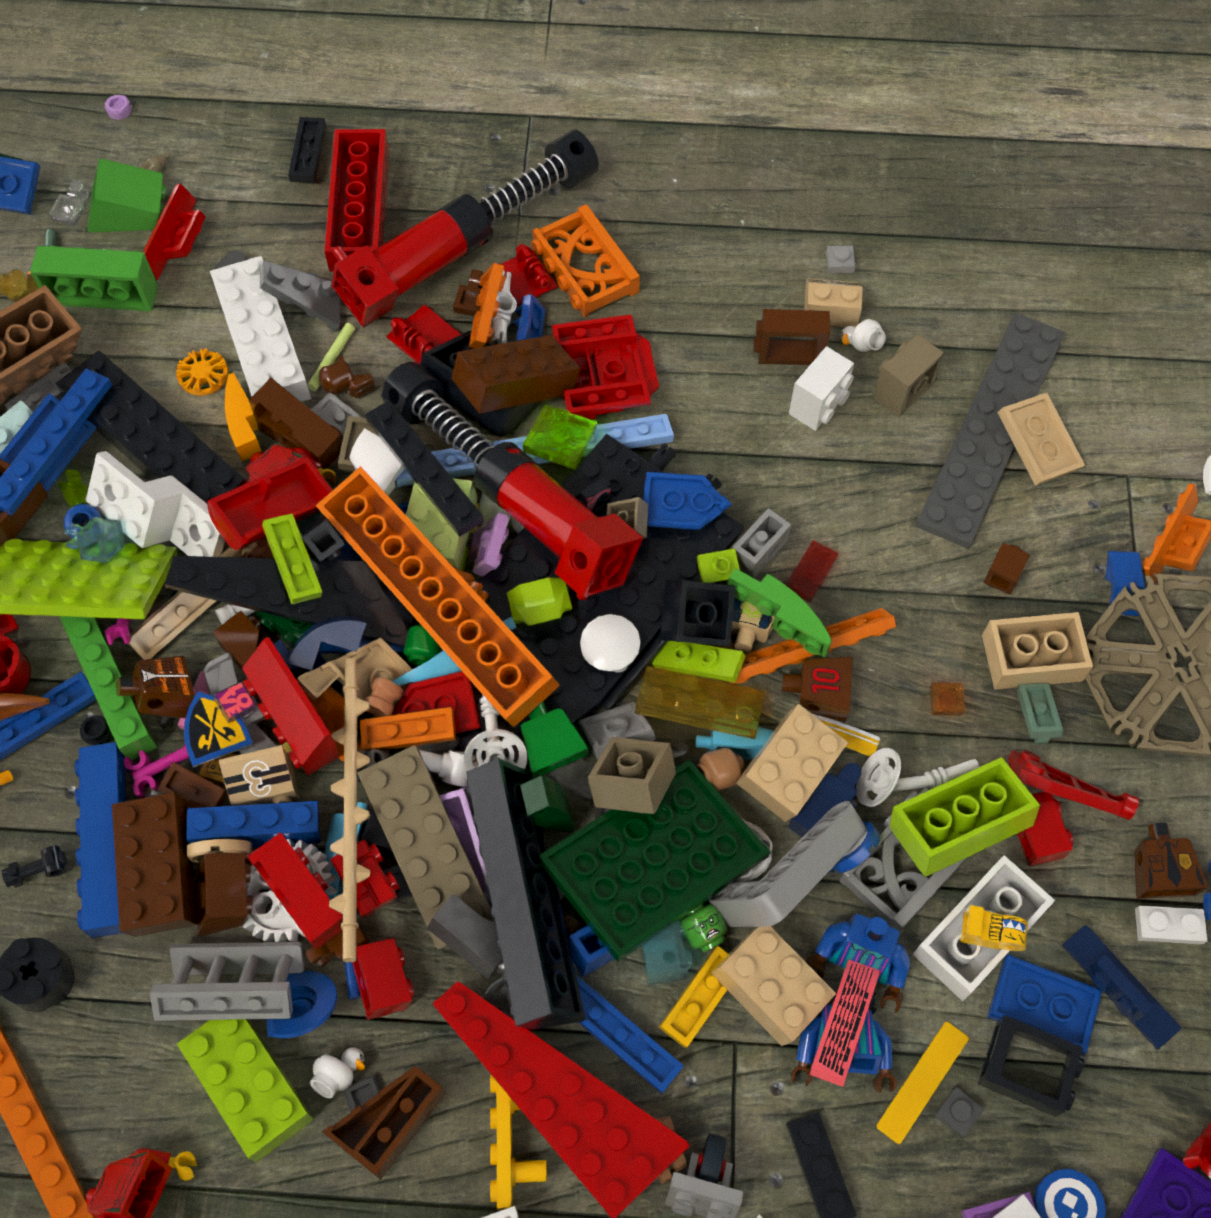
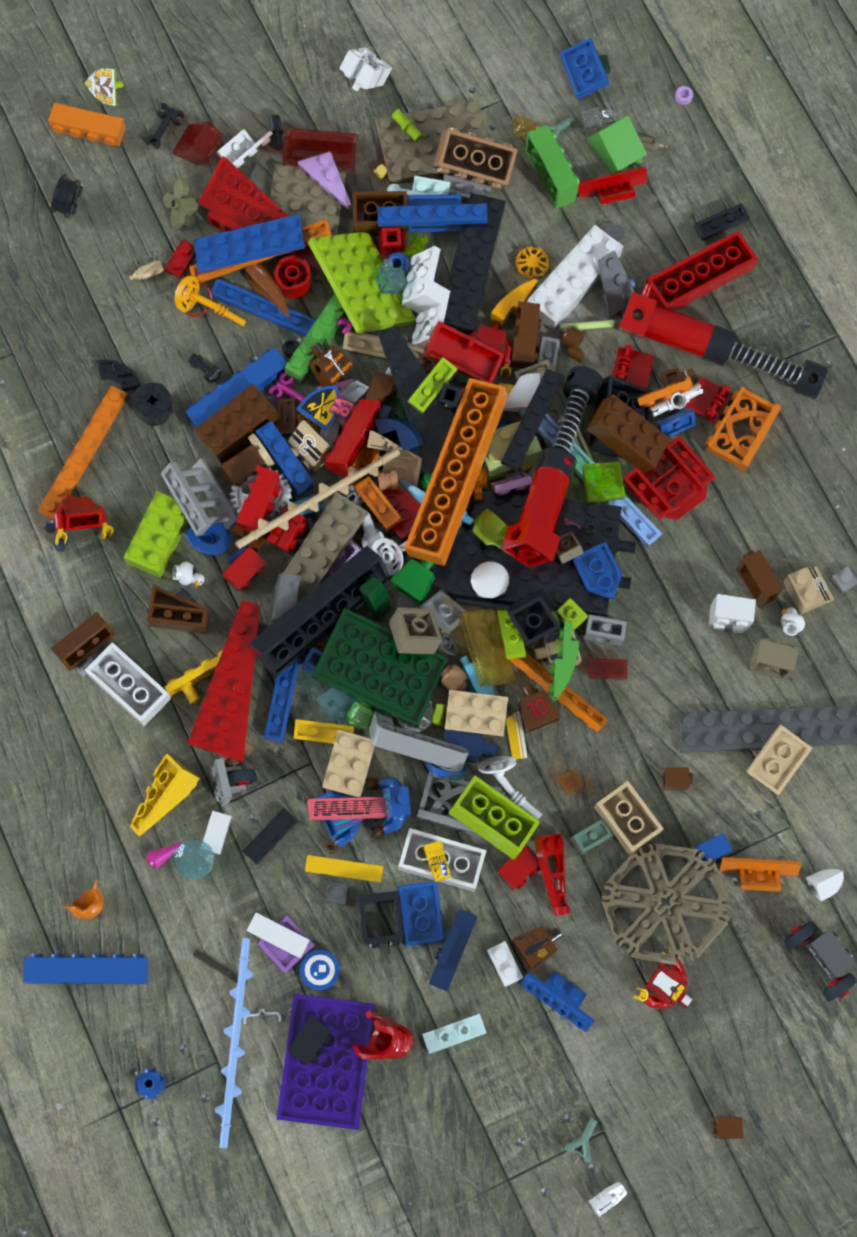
camera: 55 degrees right, 10 degrees up
none -> red brick [378,228,408,261]
none -> lime plate [431,704,447,729]

